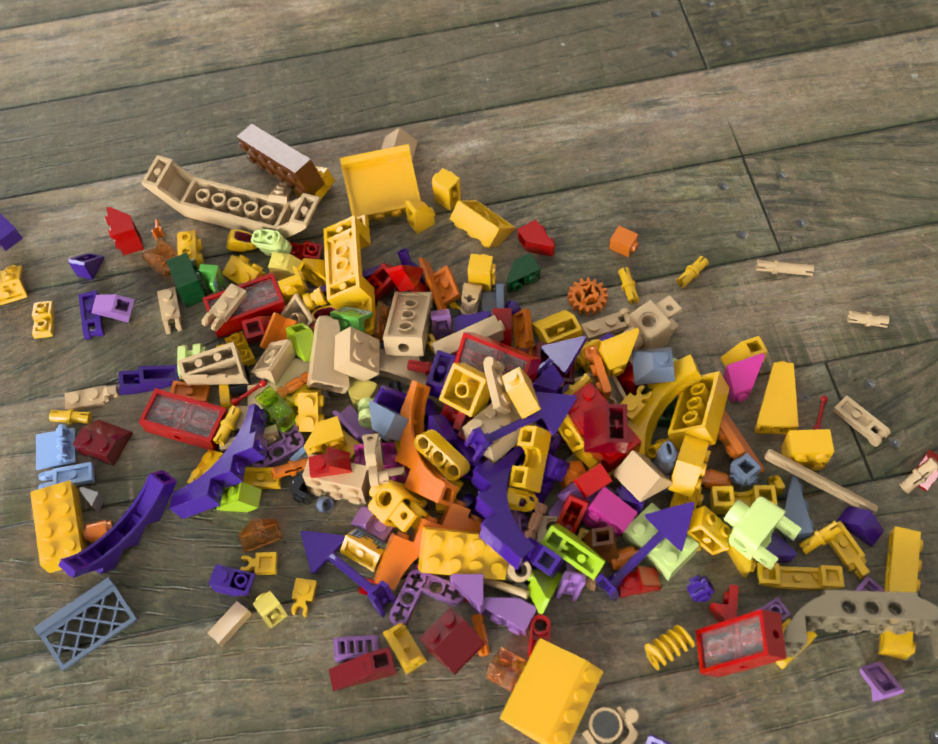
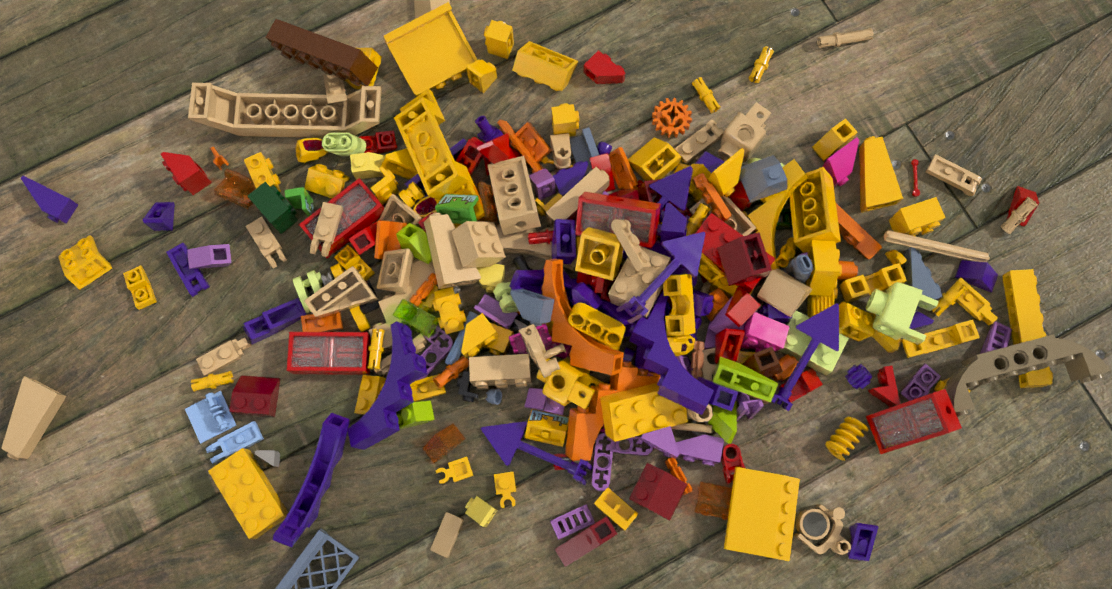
camera: 20 degrees left, 15 degrees up
orange brick [83,520,114,544] -> none
dark purple slope [208,564,256,596] -> none
red hinge [231,379,267,406] -> none
red slope [308,447,352,478] -> none
yellow slope [502,367,541,419] -> none
dark green slope [506,253,541,293] -> none
orange brick [609,226,639,258] -> none
yellow plate [620,385,652,422] -> none
sand blue brick [729,453,761,489] -> none
tan pin [847,310,889,328] -> none
medium lavender slope [860,661,904,702] -> none

